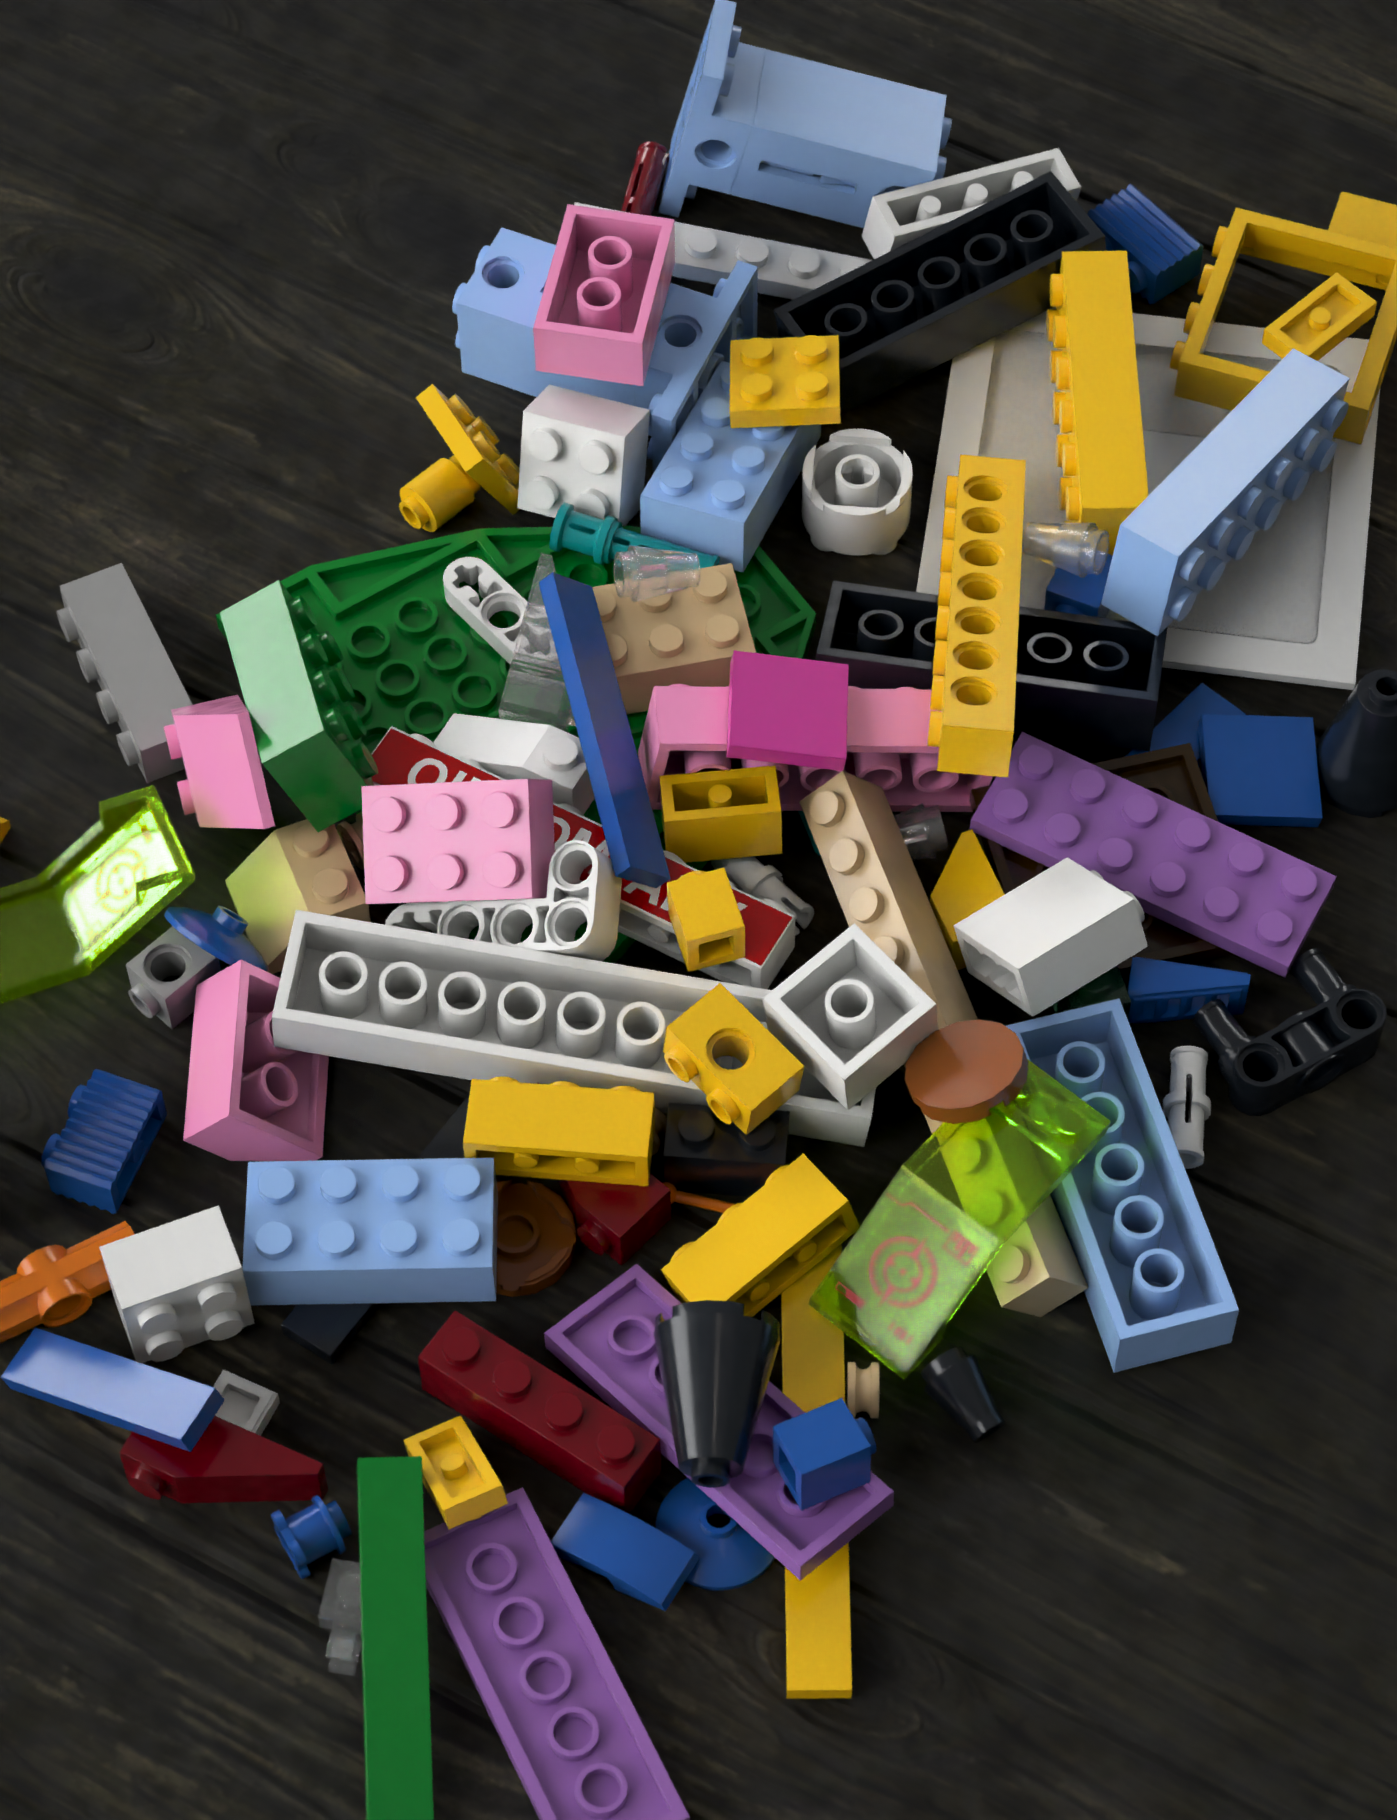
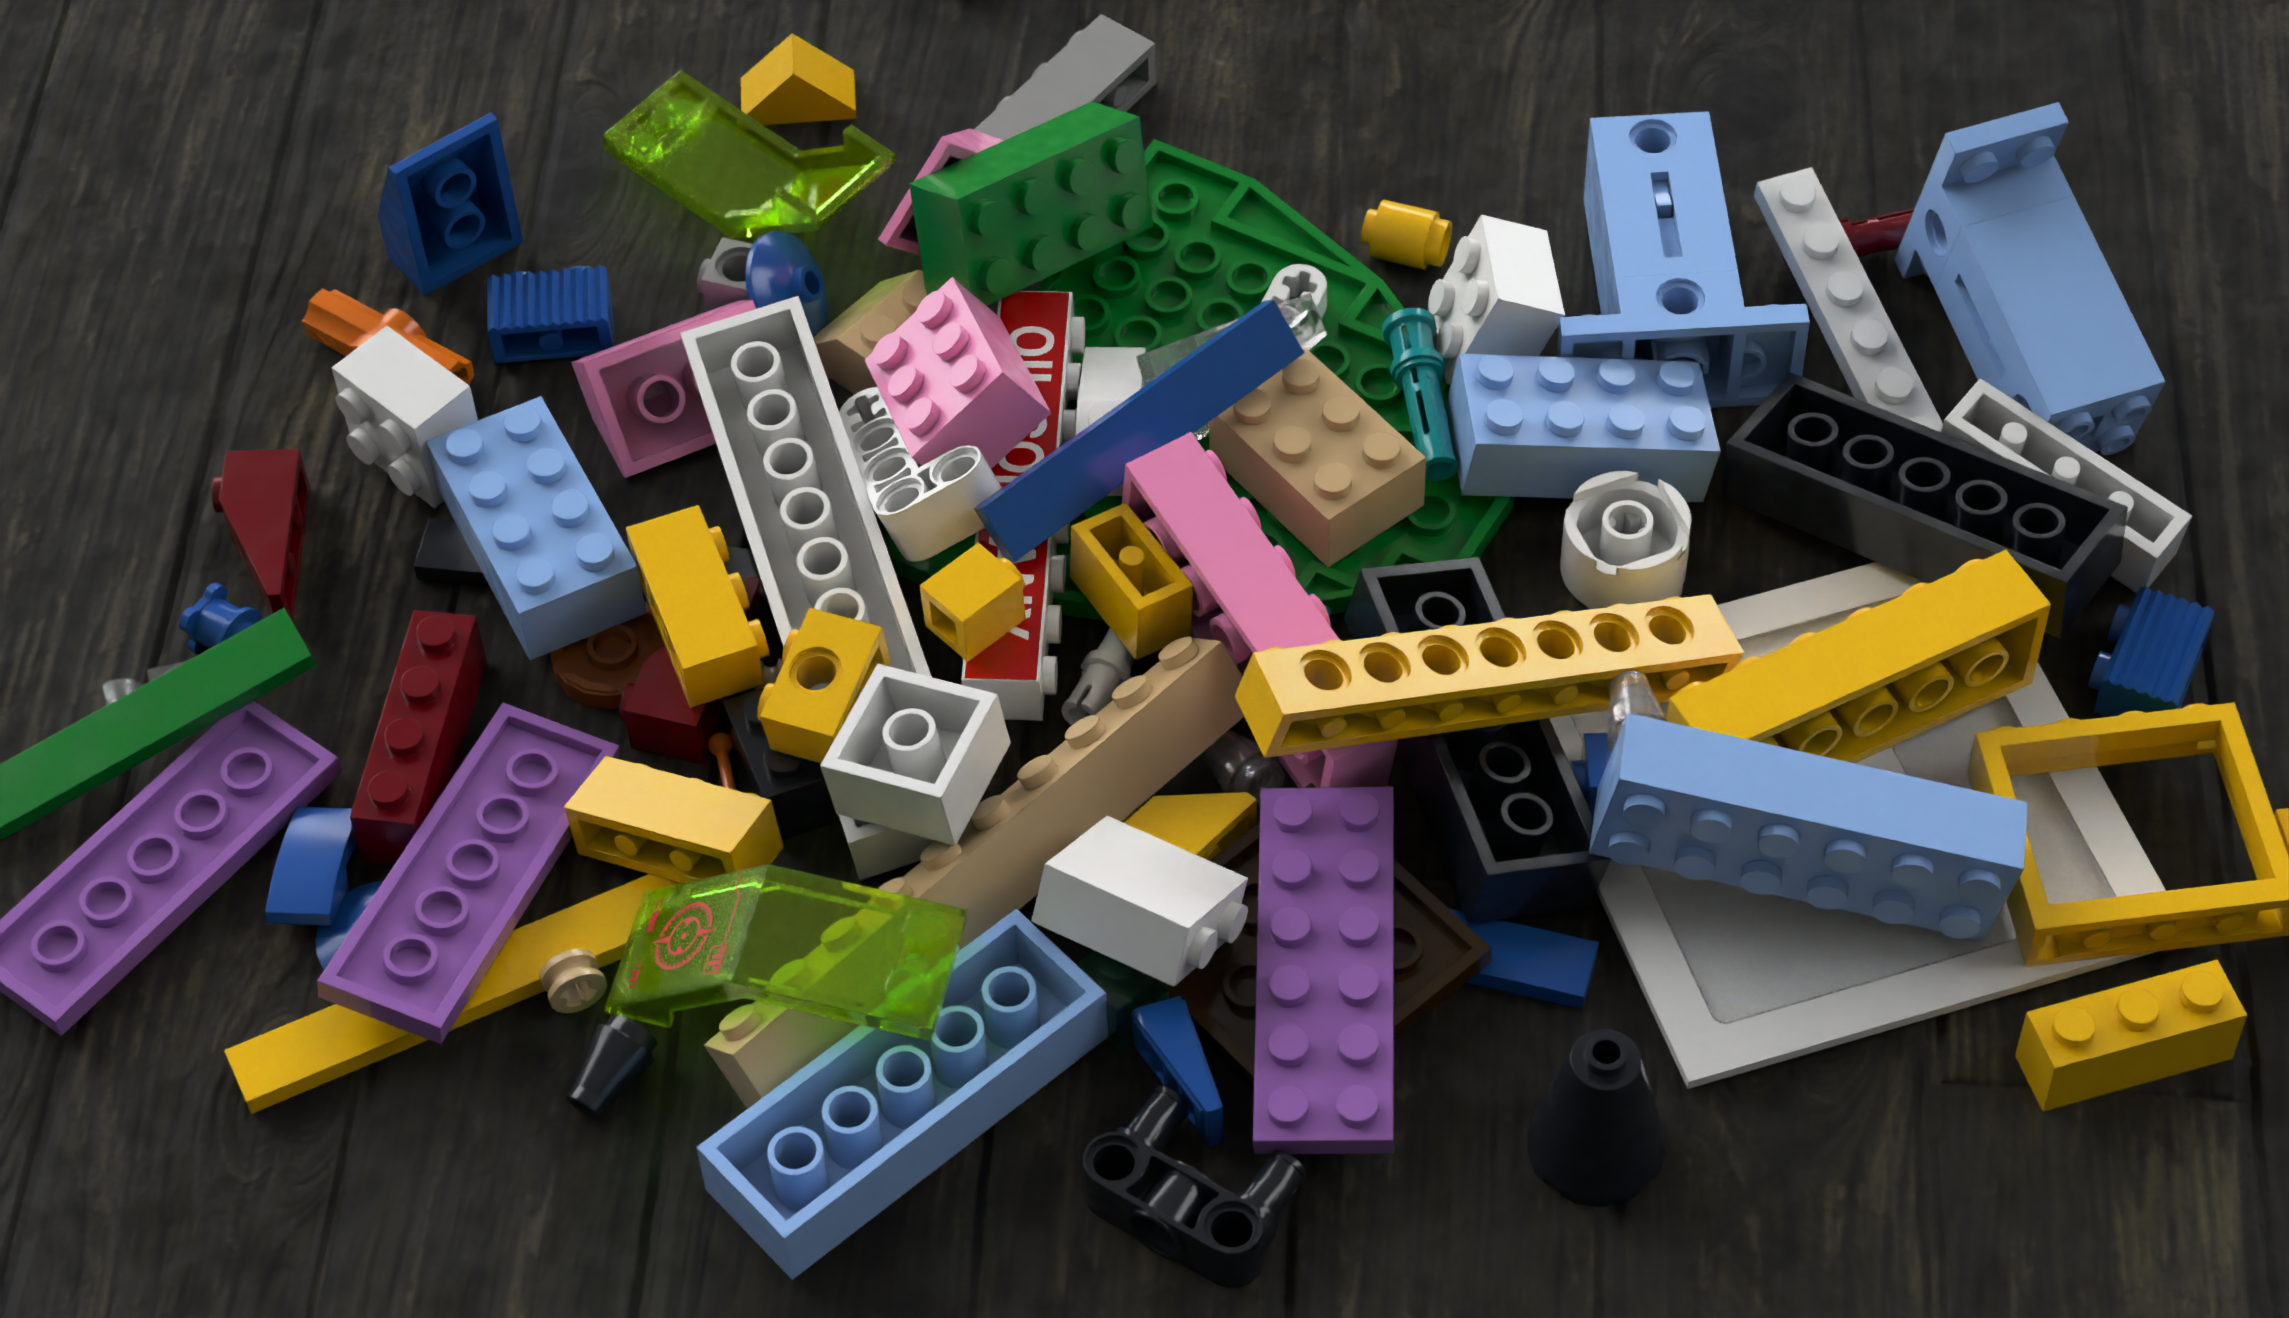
camera: 65 degrees right, 5 degrees down
tile [1,1328,225,1452] -> none
white tile [213,1370,280,1436] -> none
yellow plate [403,1415,508,1529] -> none
yellow plate [416,384,520,515] -> none
bright pink brick [533,204,675,386] -> none
clear cone [613,545,700,602] -> none
black cone [654,1300,780,1488] -> none
dark pink tile [726,650,849,771] -> none
yellow plate [729,335,841,428] -> none
blue brick [773,1398,876,1511] -> none
dark orange tile [904,1019,1028,1124] -> none
white pin [1163,1046,1211,1169] -> none
blue tile [1198,714,1322,827] -> none
yellow plate [1262,272,1377,361] -> none

